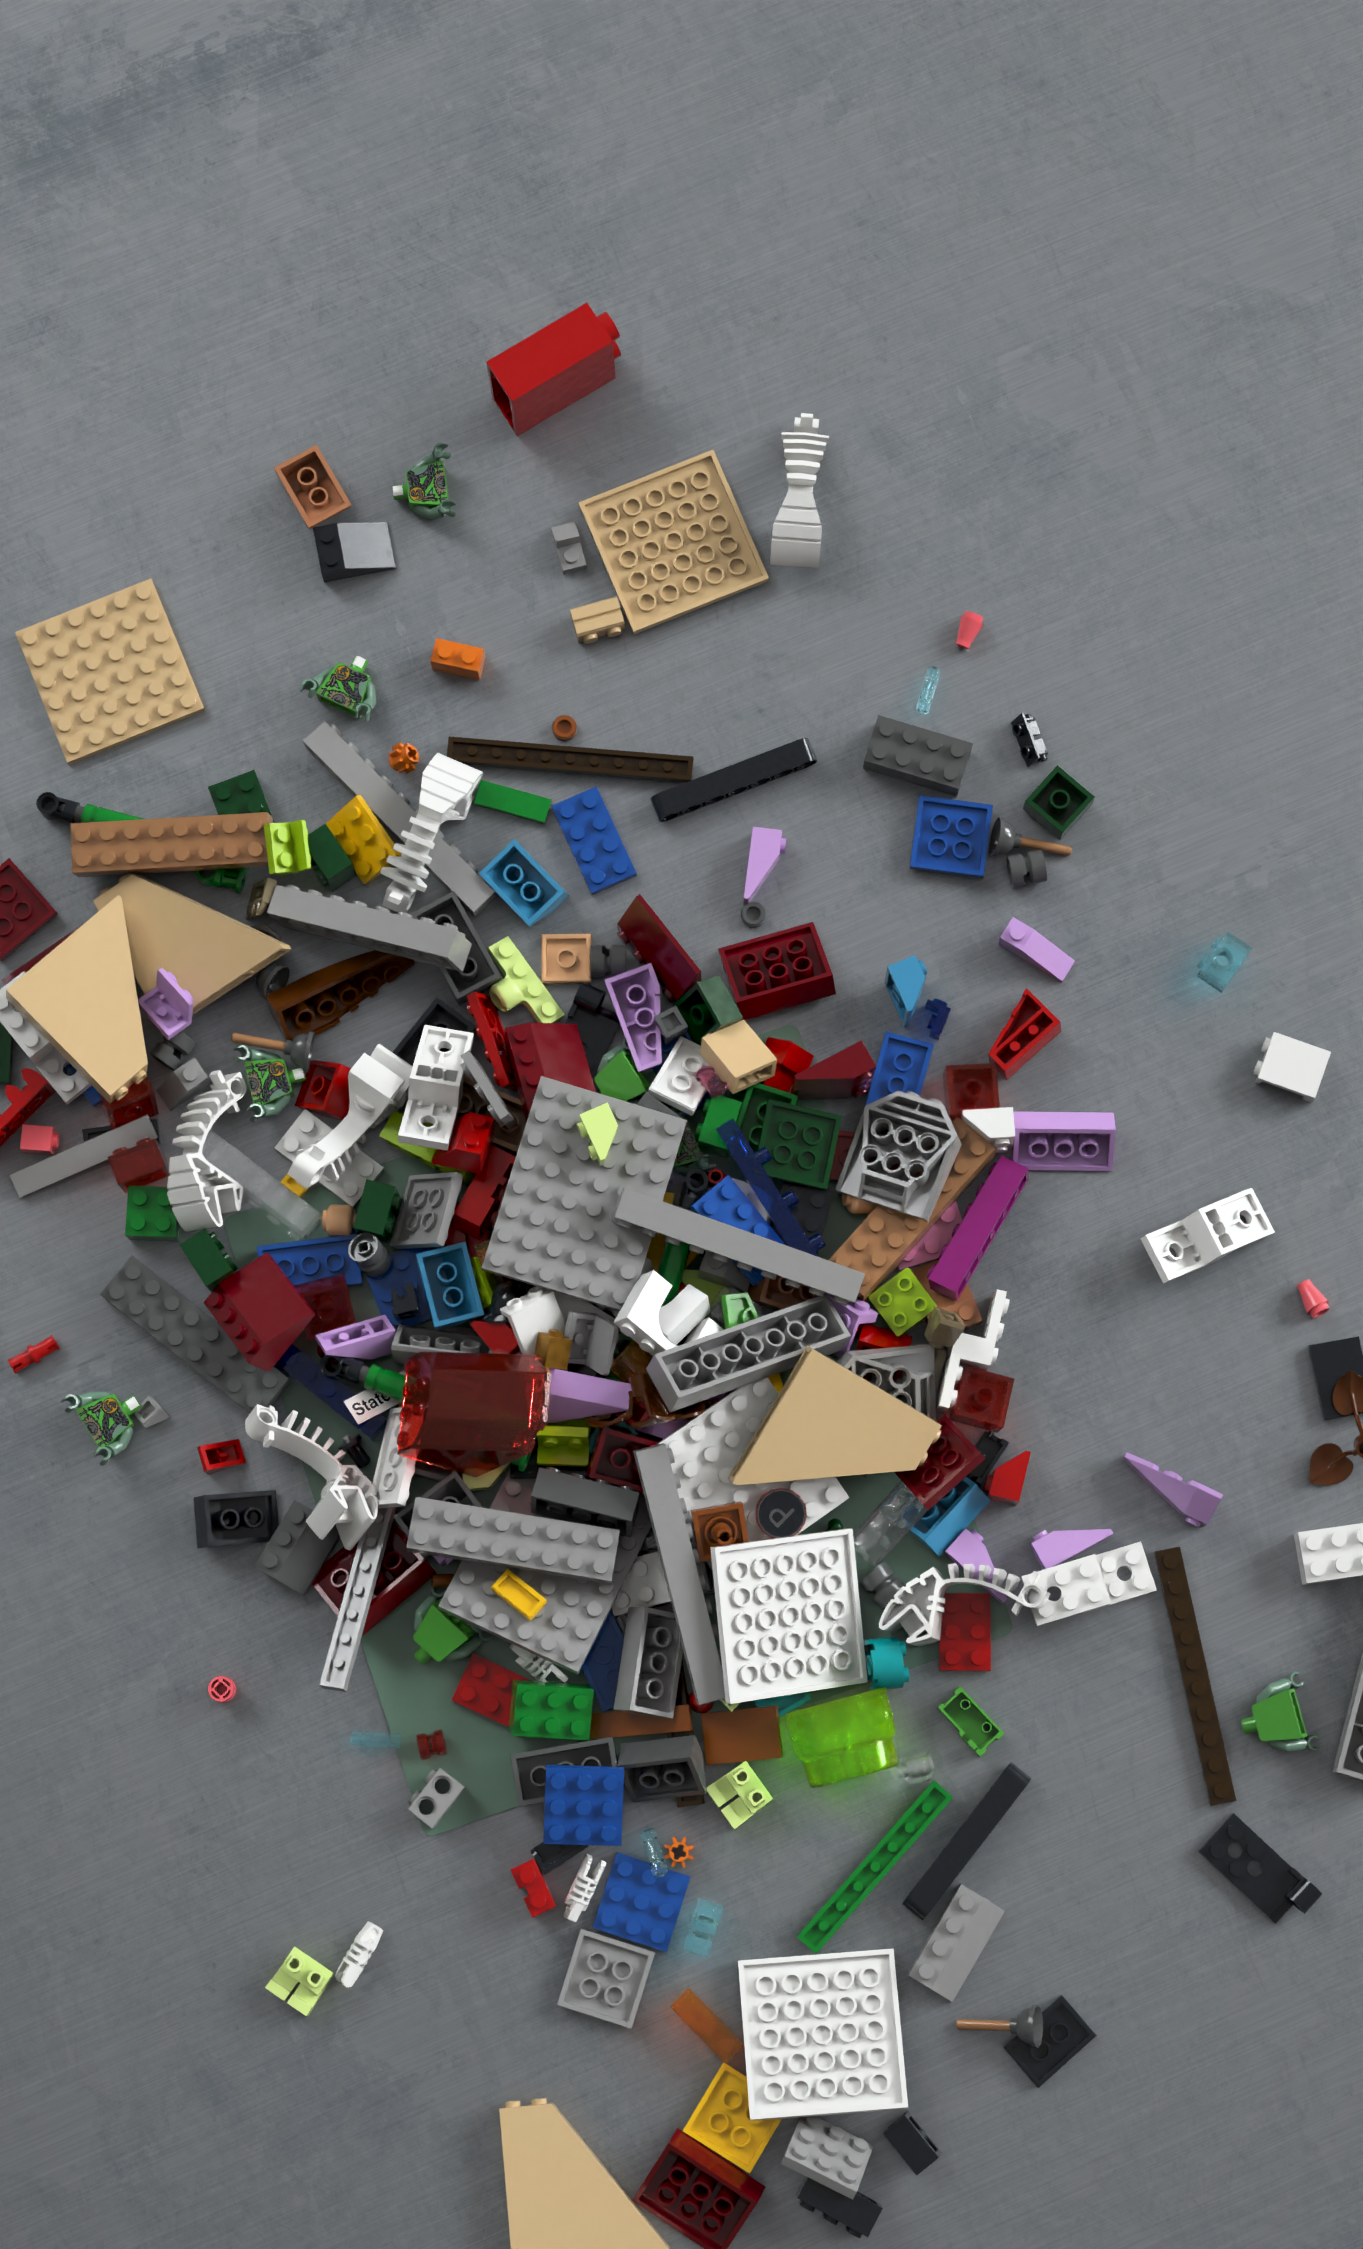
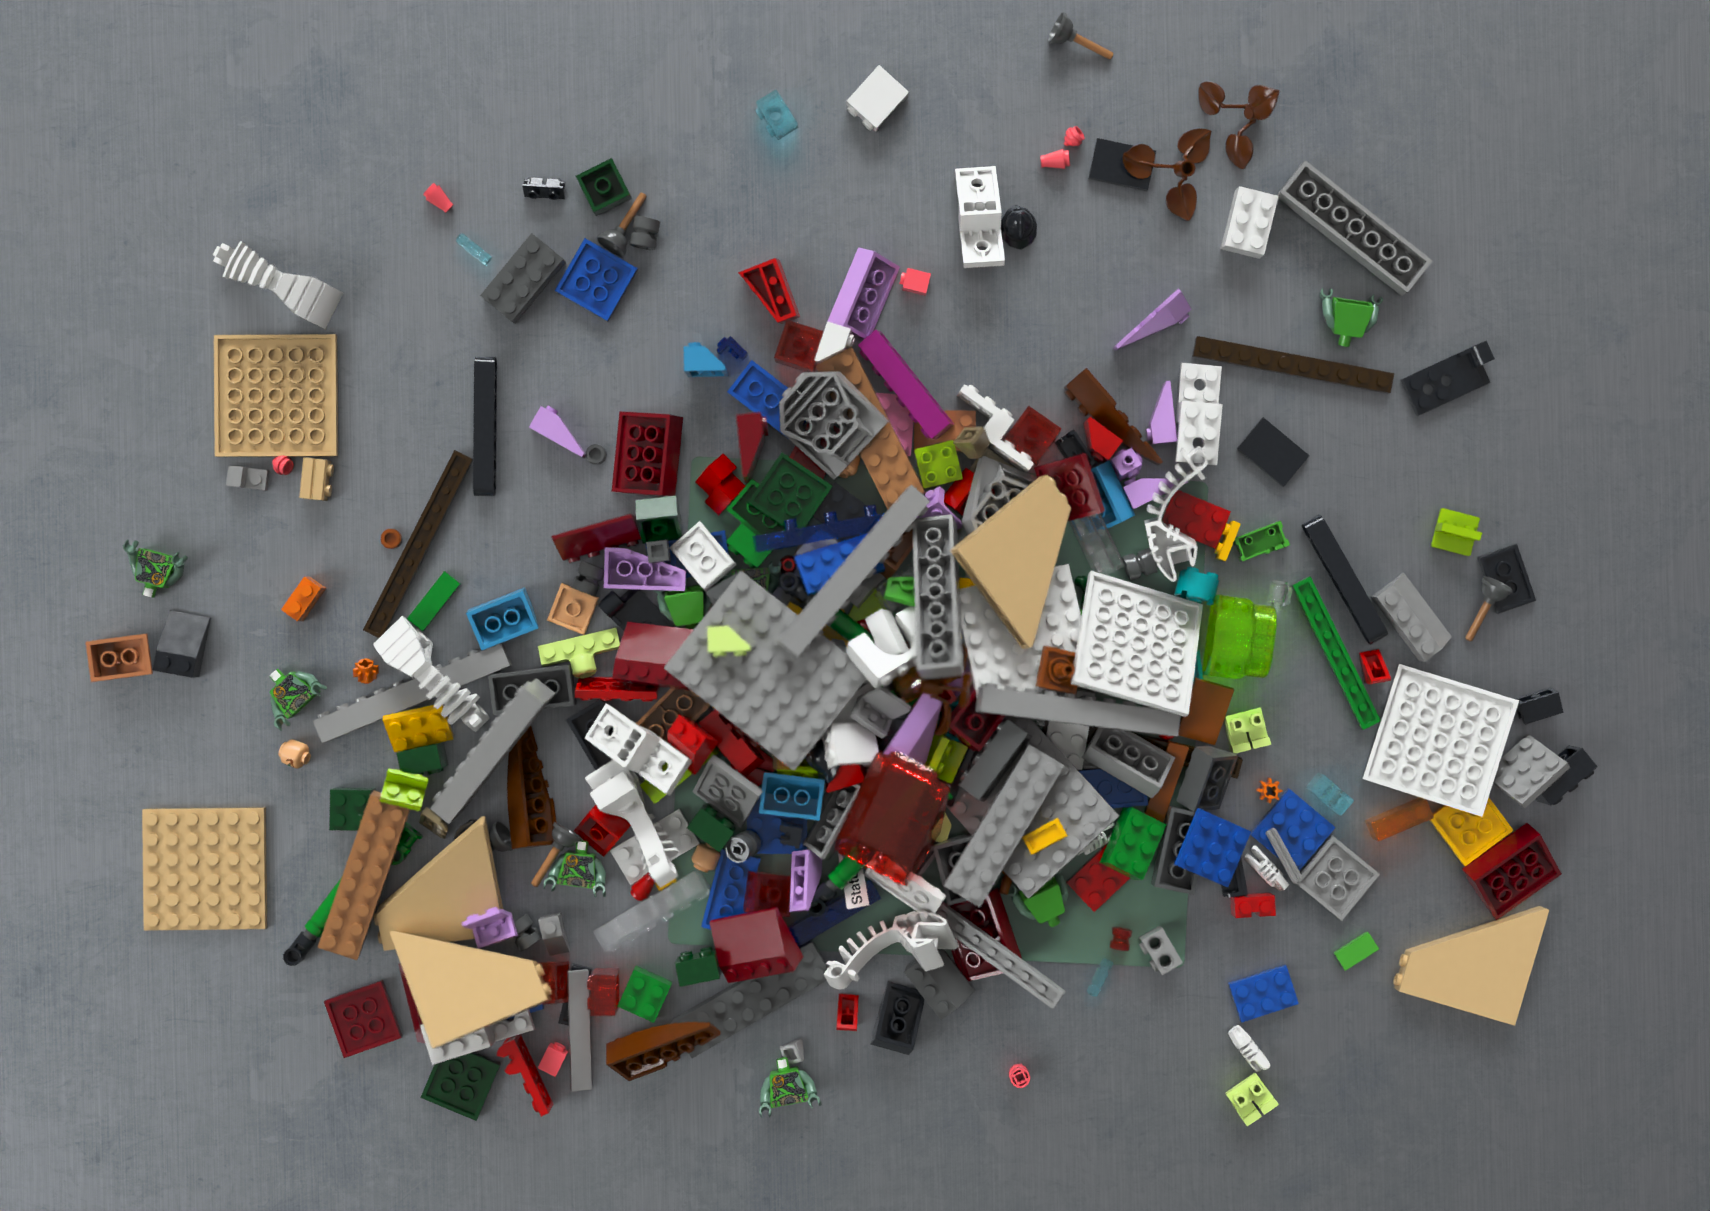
camera: 70 degrees left, 10 degrees up
red pin [8,1335,60,1374] -> none
white piece [167,1070,247,1232] -> none
black piece [338,1434,371,1468] -> none
light grey plate [460,1050,518,1130] -> none
red brick [486,303,621,436] -> none
pearl gold brick [533,1329,572,1370] -> none
blue plate [551,787,637,895] -> none
clear light blue axle [641,1828,668,1878] -> none
clear pink piece [695,1066,728,1097] -> none
tan brick [700,1020,777,1094] -> none
black tile [755,1488,807,1538] -> none
lavender slope [998,917,1075,982] -> none
none -> coral plate [272,455,294,475]
none -> light nougat head [278,739,311,769]
none -> reddish brown wedge [606,1022,721,1081]
none -> red cone [630,872,656,901]
none -> coral brick [899,268,931,296]
none -> black piece [1001,205,1037,250]
none -> coral plate [1064,126,1085,147]
none -> reddish brown wedge [1064,368,1163,466]
none -> lavender brick [1110,448,1143,482]
none -> yellow plate [1214,521,1241,562]
none -> blue plate [1228,965,1299,1022]
none -> black tile [1237,417,1310,487]
none -> light grey axle [1266,828,1303,884]
none -> bright green tile [1333,932,1379,971]
none -> red slope [1359,649,1391,684]
none -> lime bracket [1431,508,1482,556]

